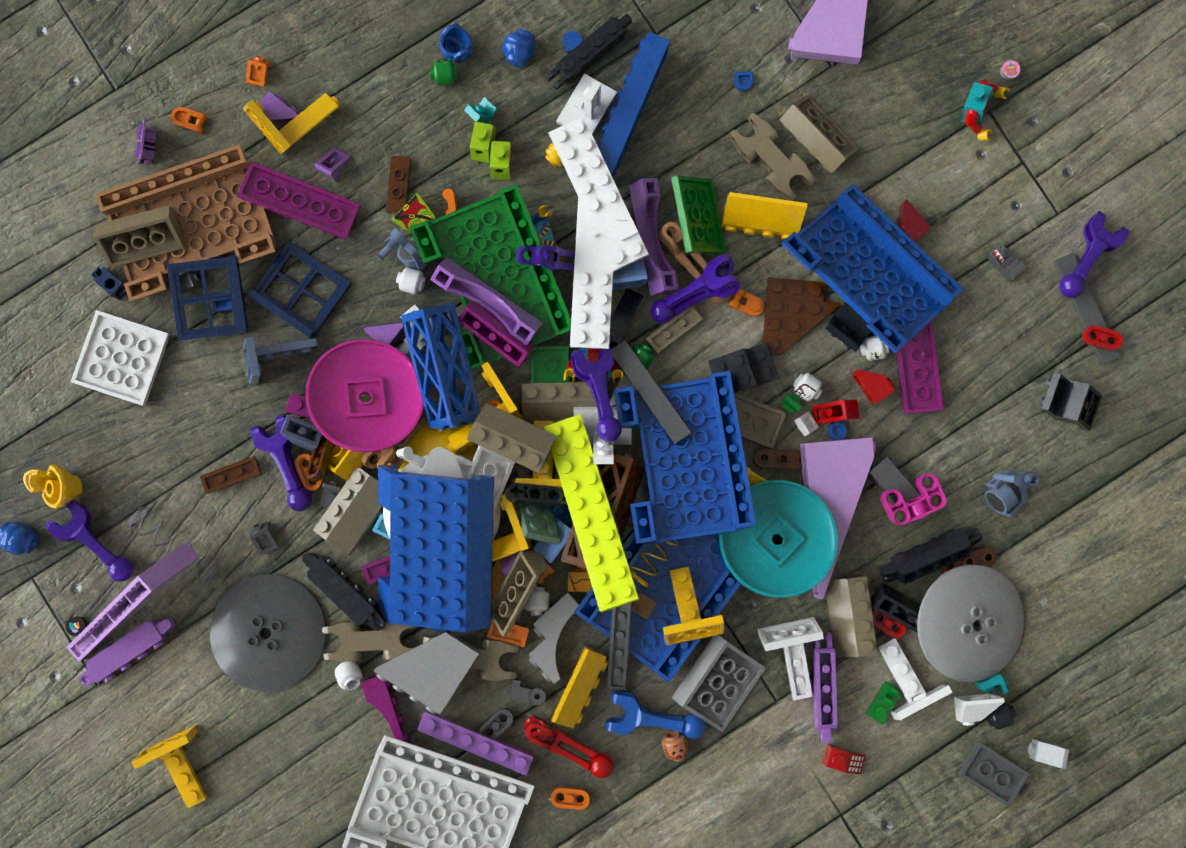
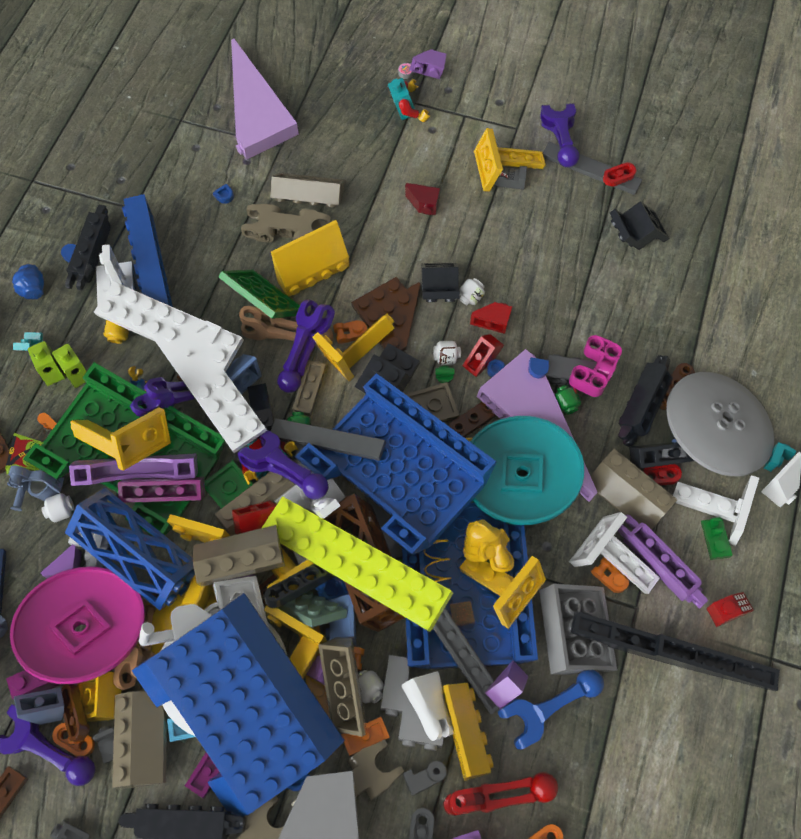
camera: 40 degrees left, 20 degrees down
light orange tile [568,572,592,592] -> none
medium lavender arch [629,178,679,296] -> none
nougat head [662,731,689,762] -> none
blue slope [781,184,964,354] -> none
white plate [794,411,819,437] -> none
magenta plate [896,321,944,415] -> none
sand blue piece [985,470,1039,517] -> none
none -> yellow piece [71,407,171,471]
none -> red slope [232,500,276,534]
none -> yellow piece [312,314,394,381]
none -> white piece [402,671,453,741]
none -> medium lavender slope [409,49,446,79]
none -> yellow head [463,519,514,572]
none -> yellow piece [474,128,546,192]
none -> medium lavender slope [485,661,529,709]
none -> blue tile [528,357,549,379]
none -> green head [555,385,581,415]
none -> black slope [570,611,780,691]
none -> orange plate [591,557,629,593]

